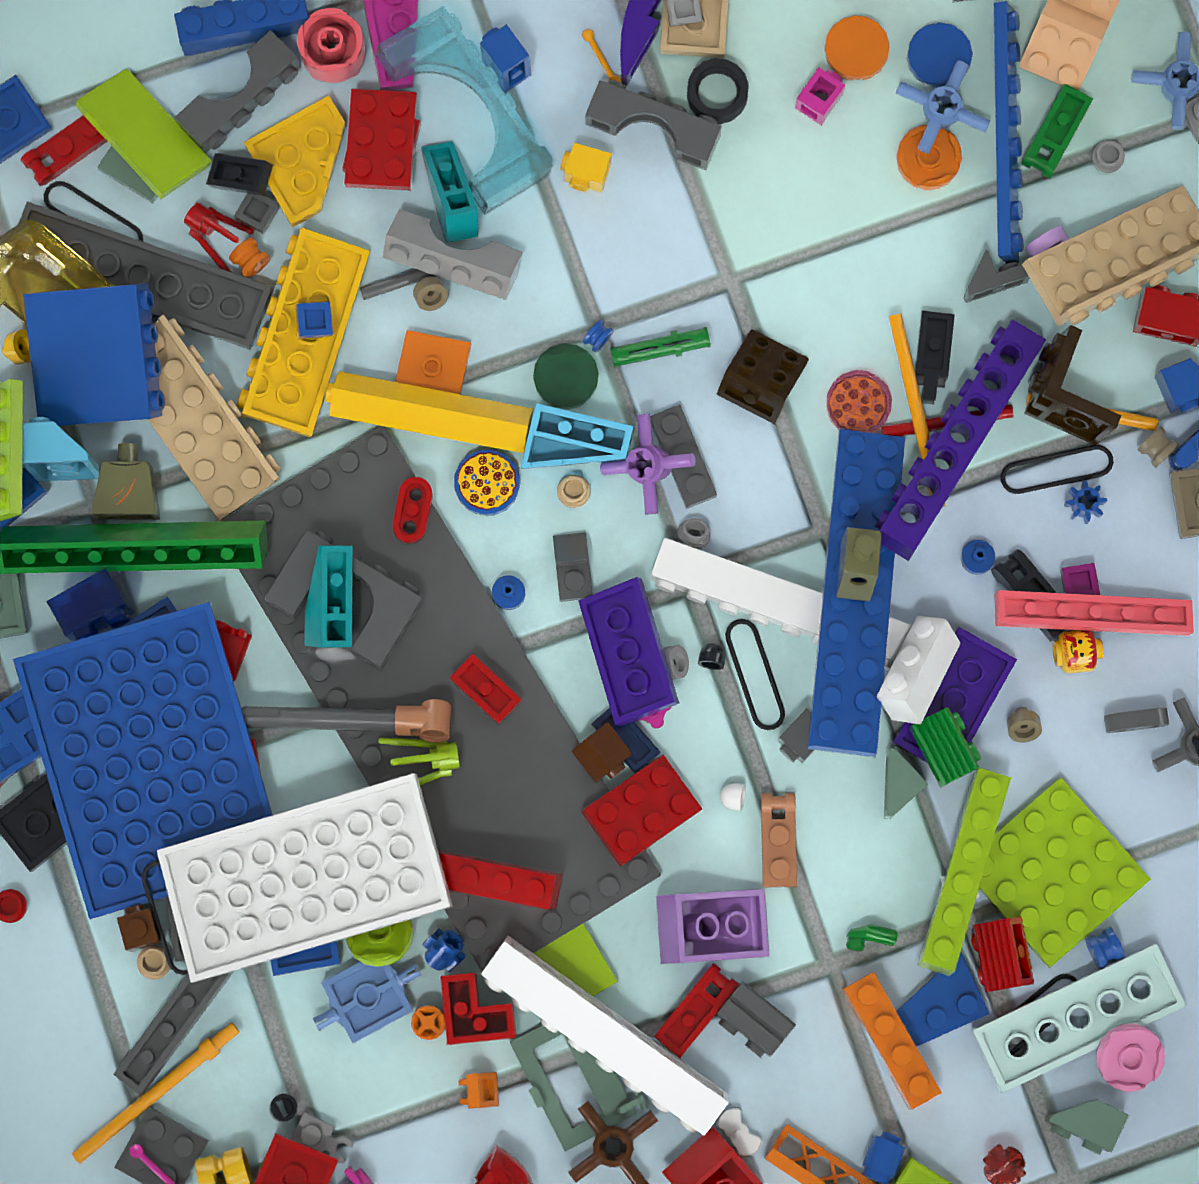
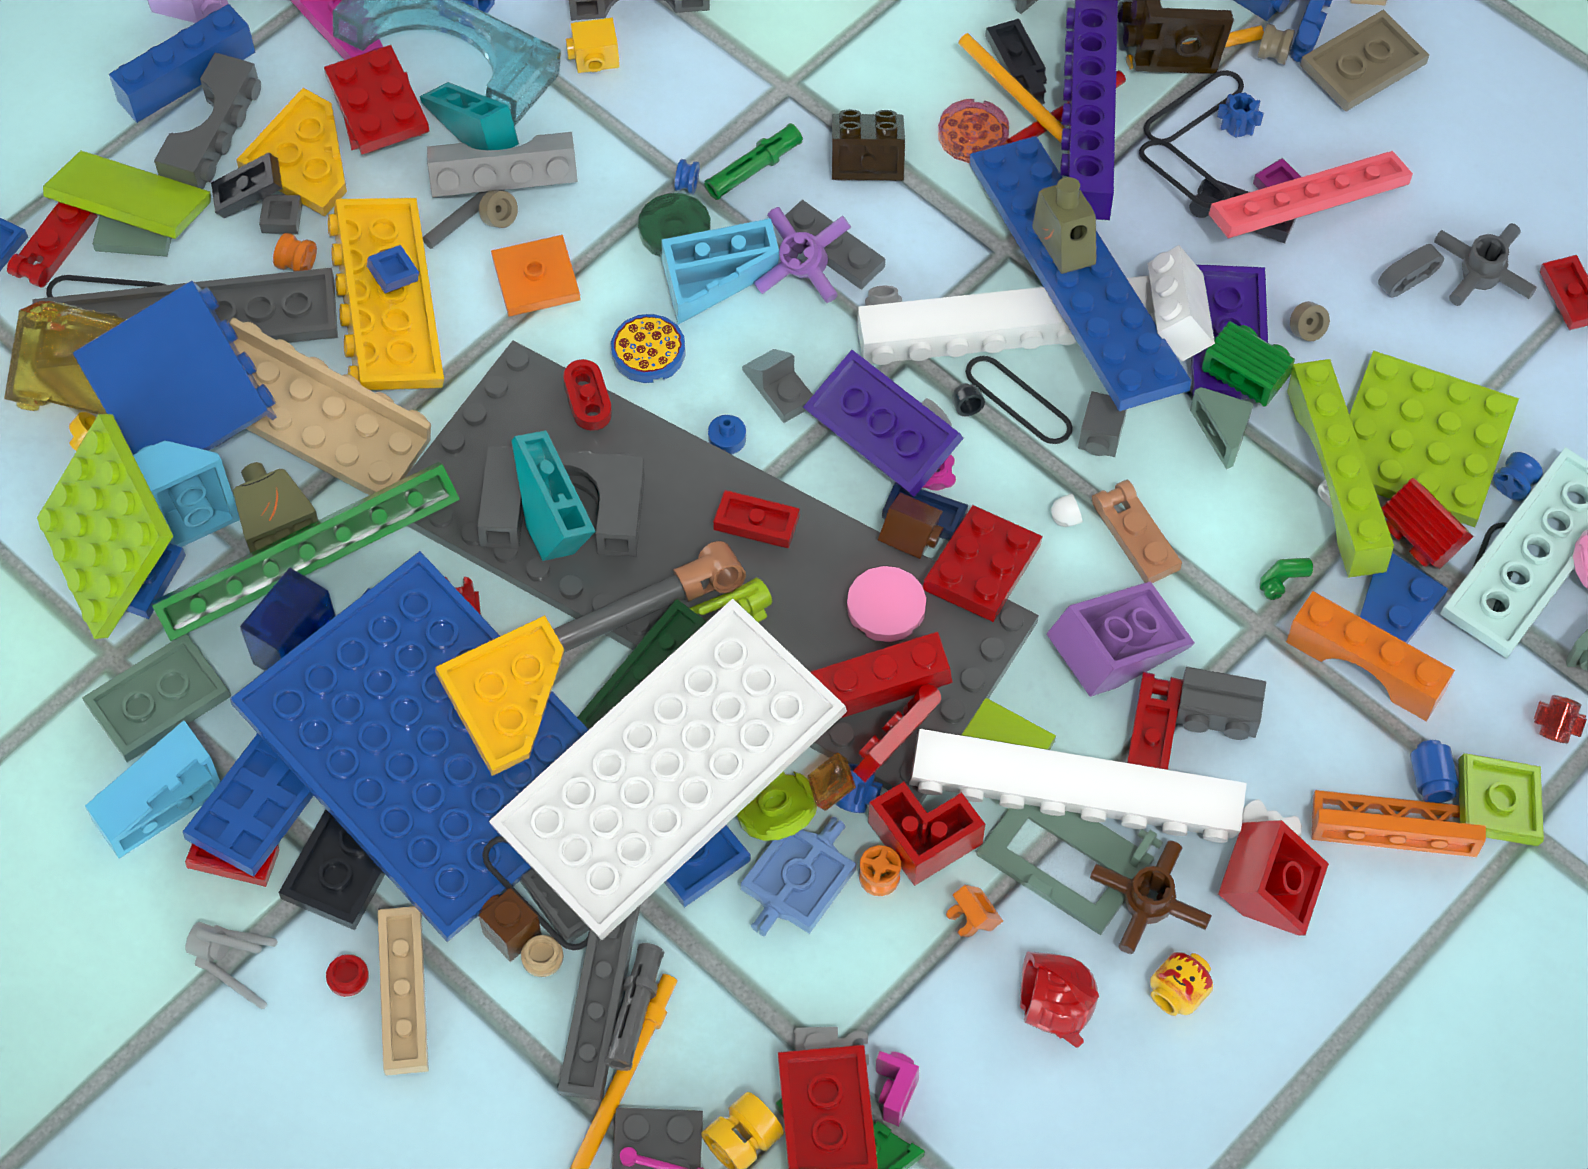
camera: 30 degrees left, 20 degrees down
red plant [184,202,254,273] -> none
black hinge [269,1094,298,1122] -> none
coral brick [297,8,366,83] -> none
yellow brick [325,371,533,453] -> none
tan plate [557,475,590,508] -> none
blue tile [961,540,995,575] -> none
yellow head [1052,630,1103,674] -> none
none -> tan plate [378,906,429,1076]
none -> yellow plate [435,615,564,776]
none -> dark green plate [577,599,707,730]
none -> dark grey pin [604,943,665,1071]
none -> clear orange tile [807,752,856,811]
none -> bright pink tile [847,566,926,642]
none -> plate [853,684,941,782]
none -> black piece [1139,140,1230,209]

